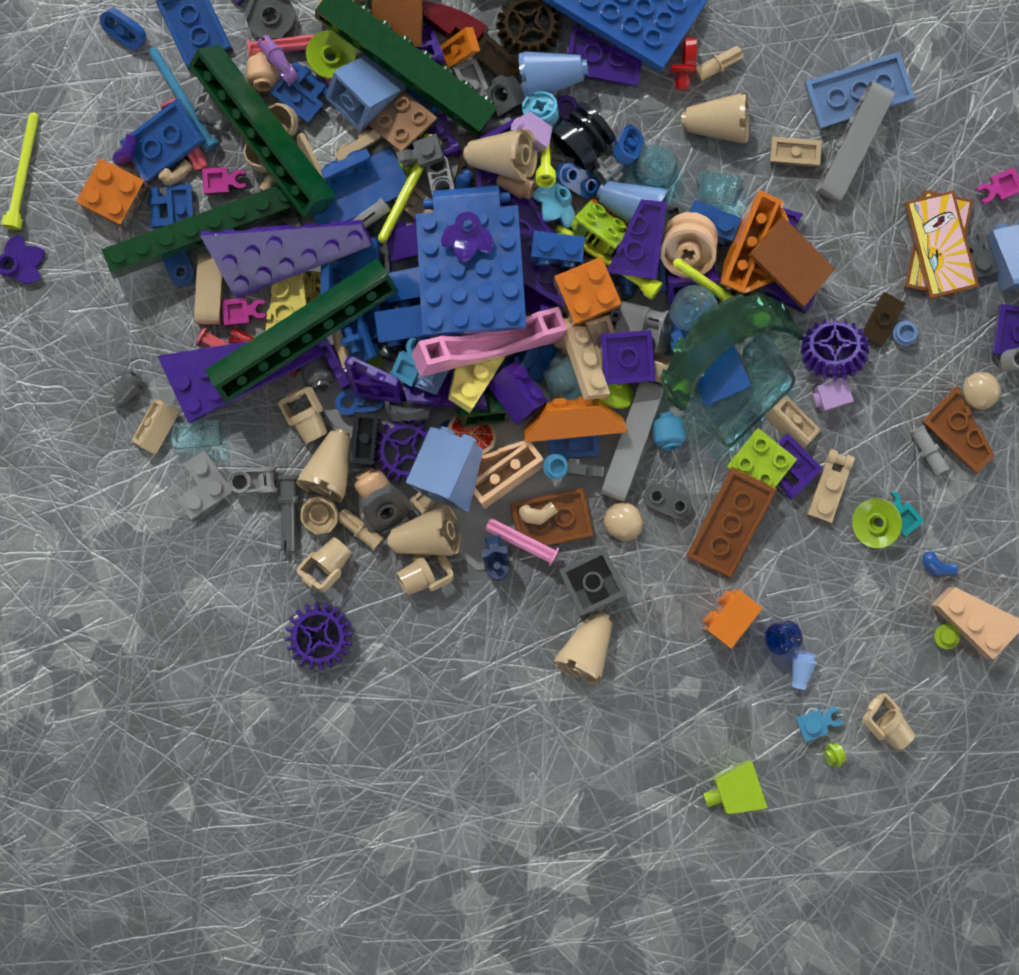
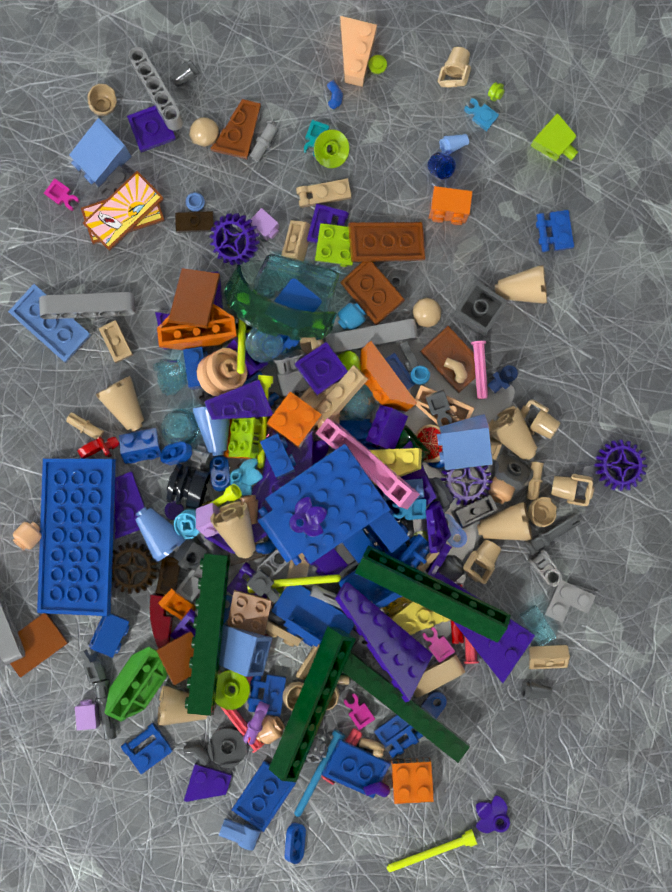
camera: 115 degrees left, 0 degrees up
none -> blue bracket [119,428,161,464]
none -> dark orange tile [340,262,405,325]
none -> dark grey plate [425,389,452,427]
none -> blue plate [536,210,574,252]

